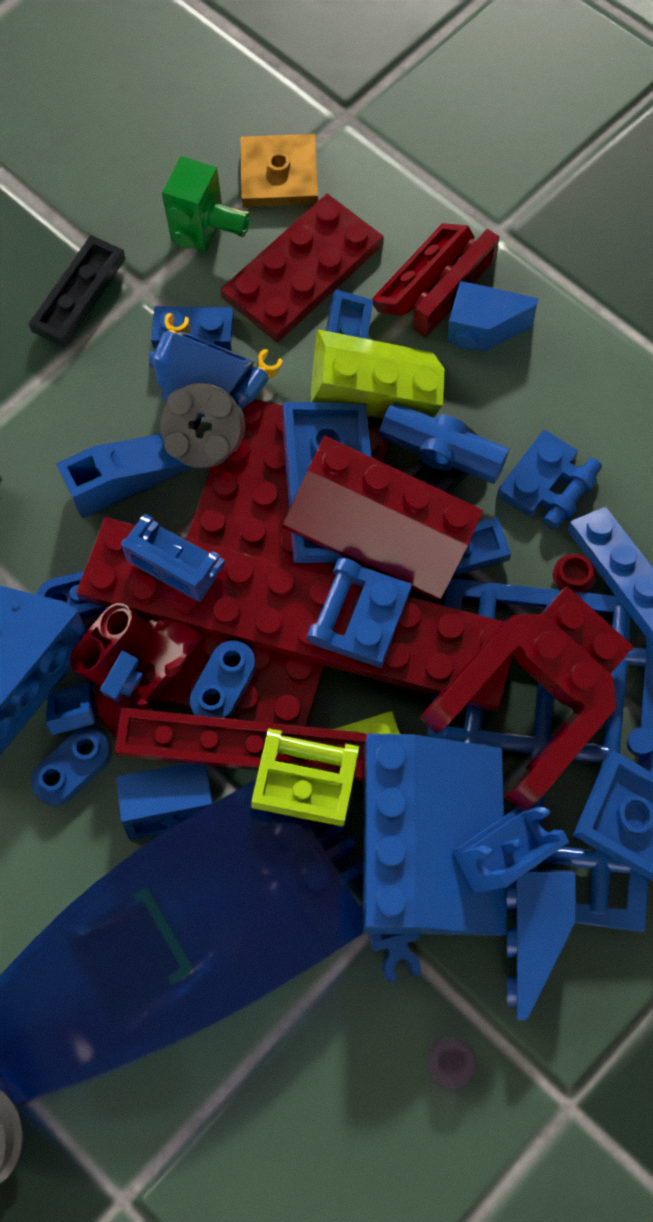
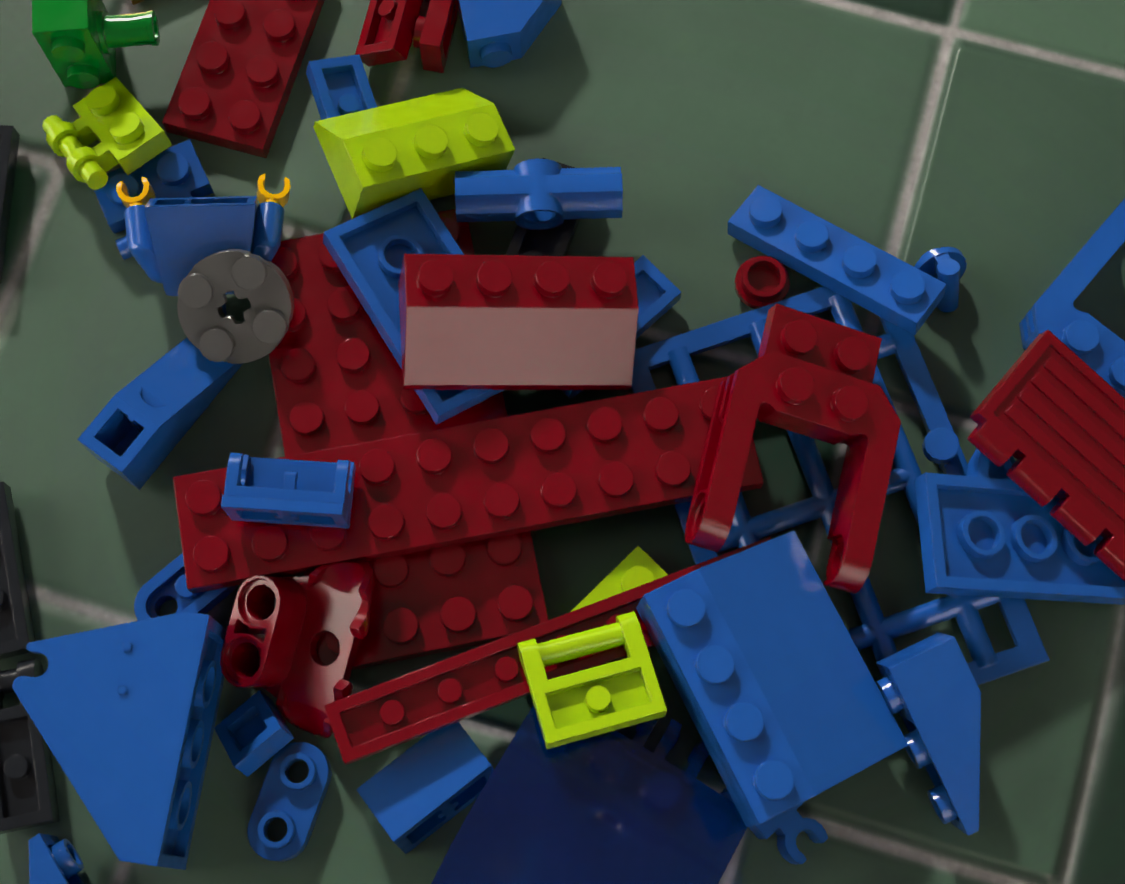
camera: 30 degrees left, 5 degrees up
blue plate [100,651,143,704] -> none
blue plate [190,641,256,719] -> none
blue plate [306,558,412,669] -> none
blue hinge [452,807,569,894] -> none
blue plate [497,430,602,530] -> none
none -> lime plate [42,77,172,190]

